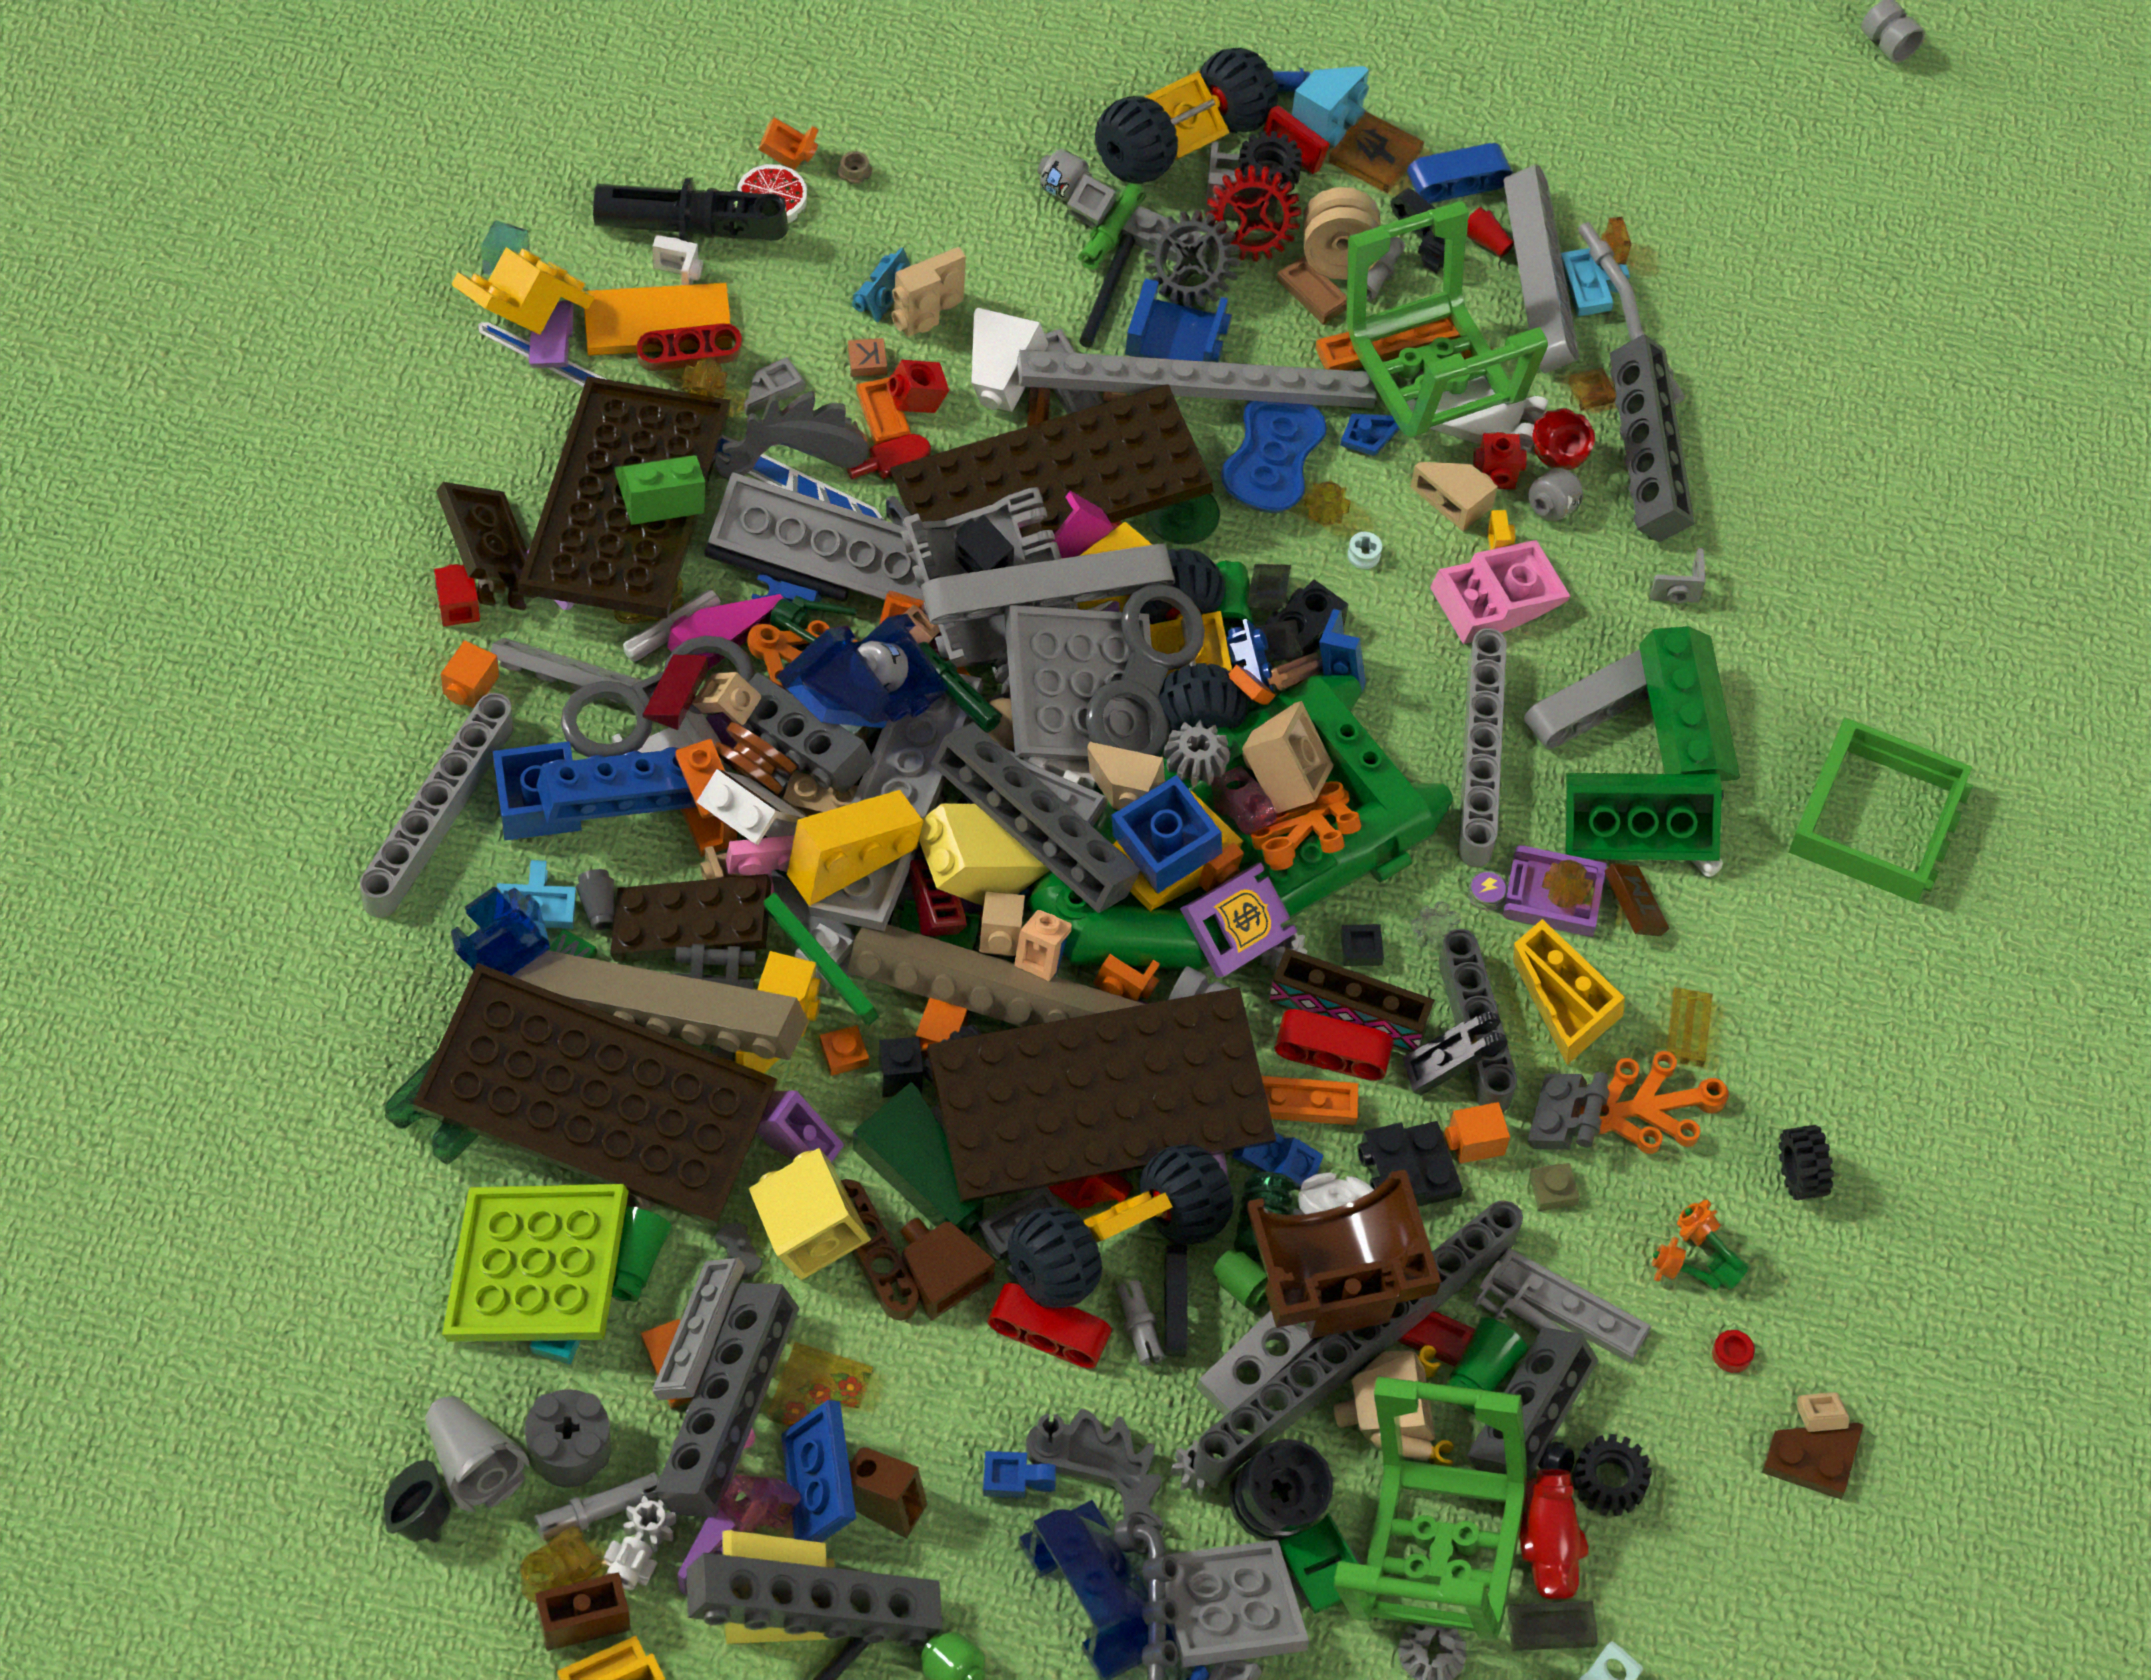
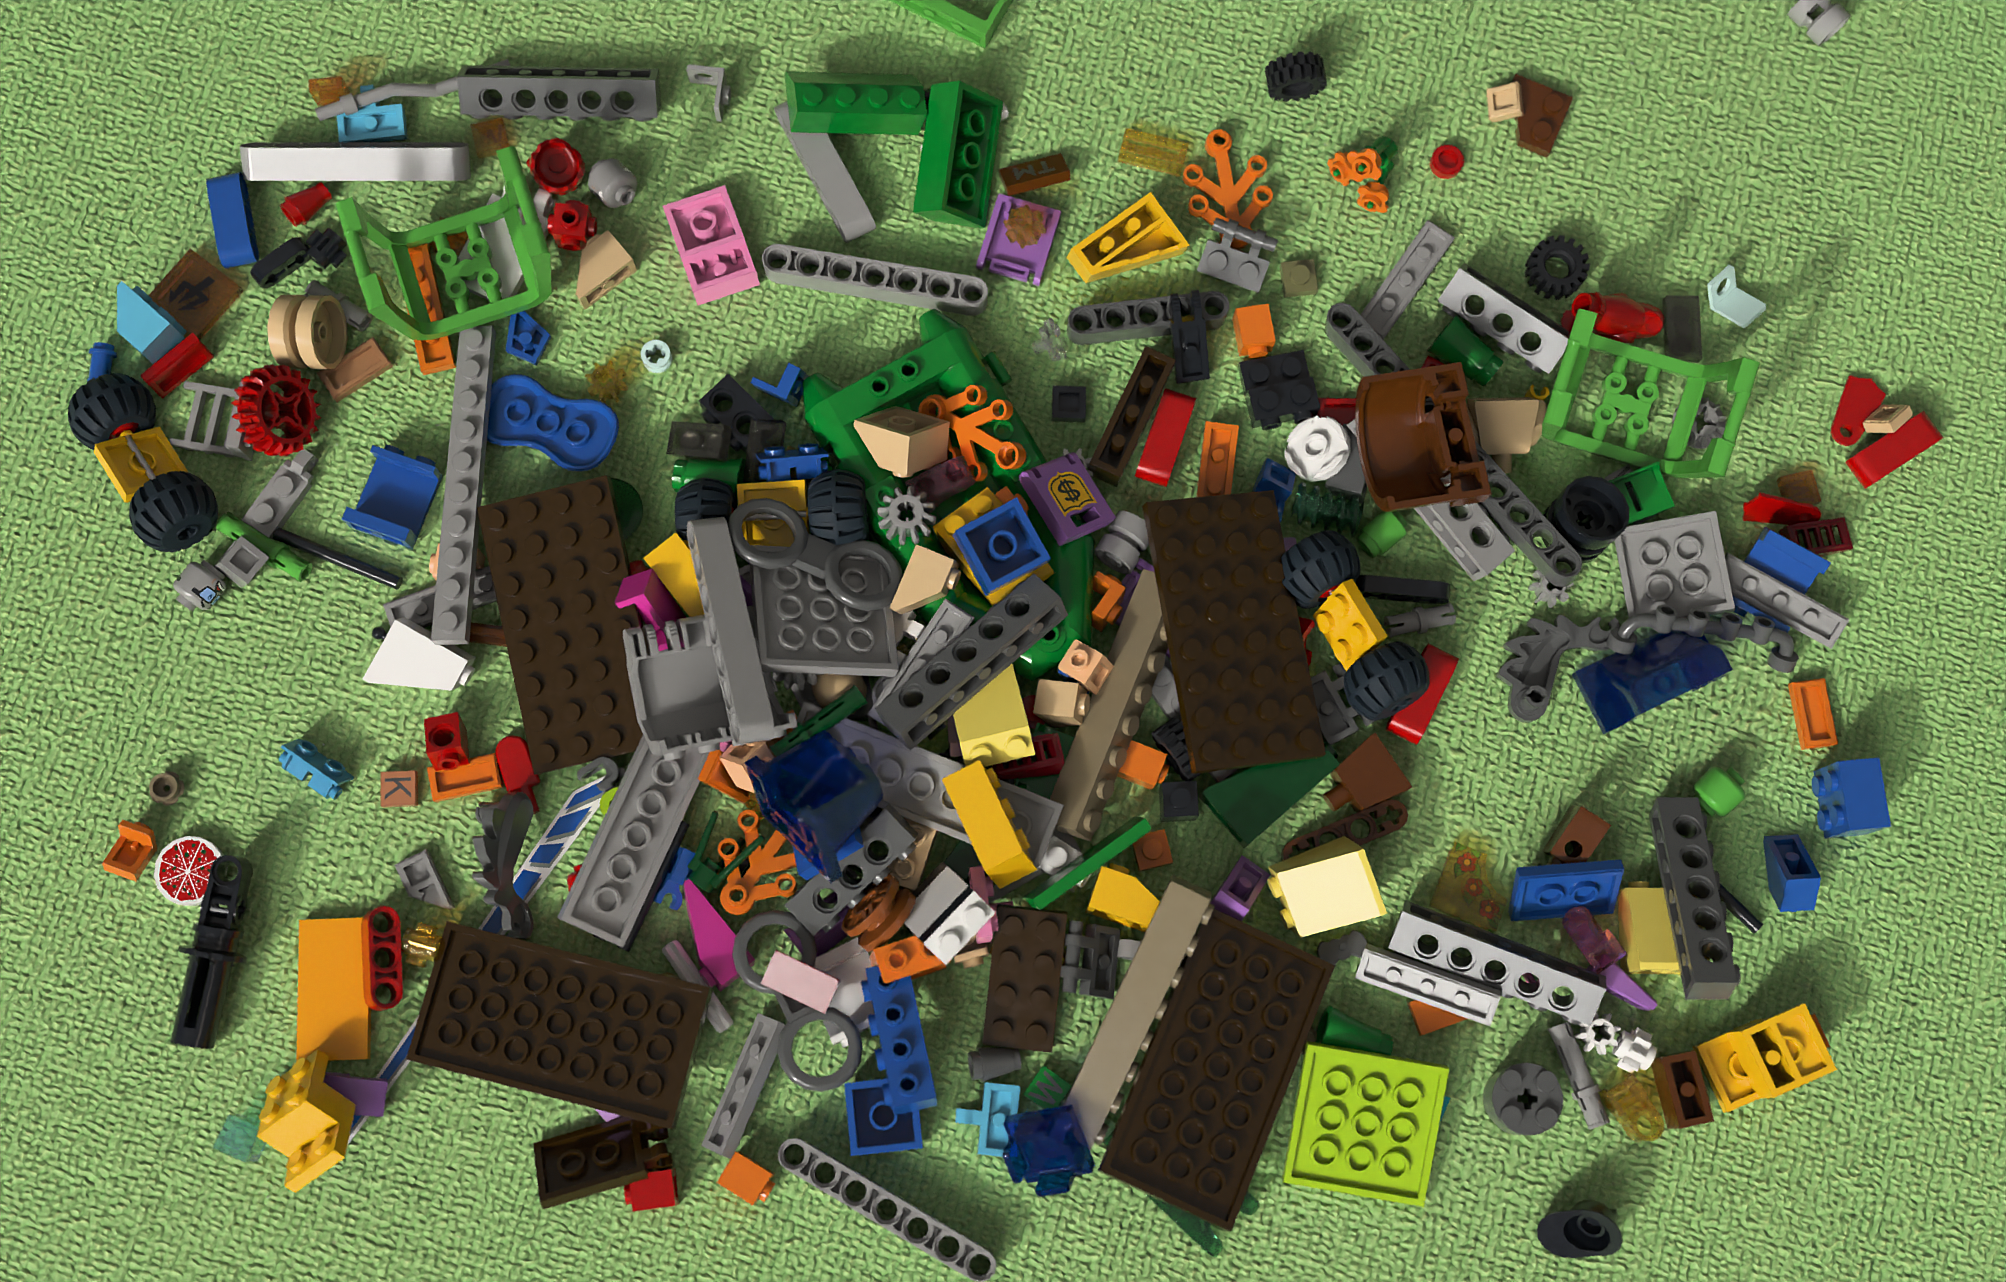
camera: 85 degrees left, 20 degrees up
light grey cone [425,1396,529,1512] -> none
bright green slope [615,455,705,525] -> none
white bracket [652,235,703,285] -> none
tan bracket [692,672,761,725] -> none
light grey head [851,641,909,693] -> none
tan plate [891,247,966,337] -> none
black brick [955,514,1014,573] -> none
blue plate [983,1451,1056,1498] -> none
dark grey gear [1145,210,1241,307] -> none
orange tile [1228,664,1276,705] -> none
black tyre [1238,131,1302,192] -> none
medium nougat axle [1268,652,1323,690] -> none
tile [1468,871,1508,911] -> none
light grey piece [1472,1260,1566,1332] -> none
yellow plate [1487,510,1515,550] -> none
black plate [1538,1441,1574,1472] -> none

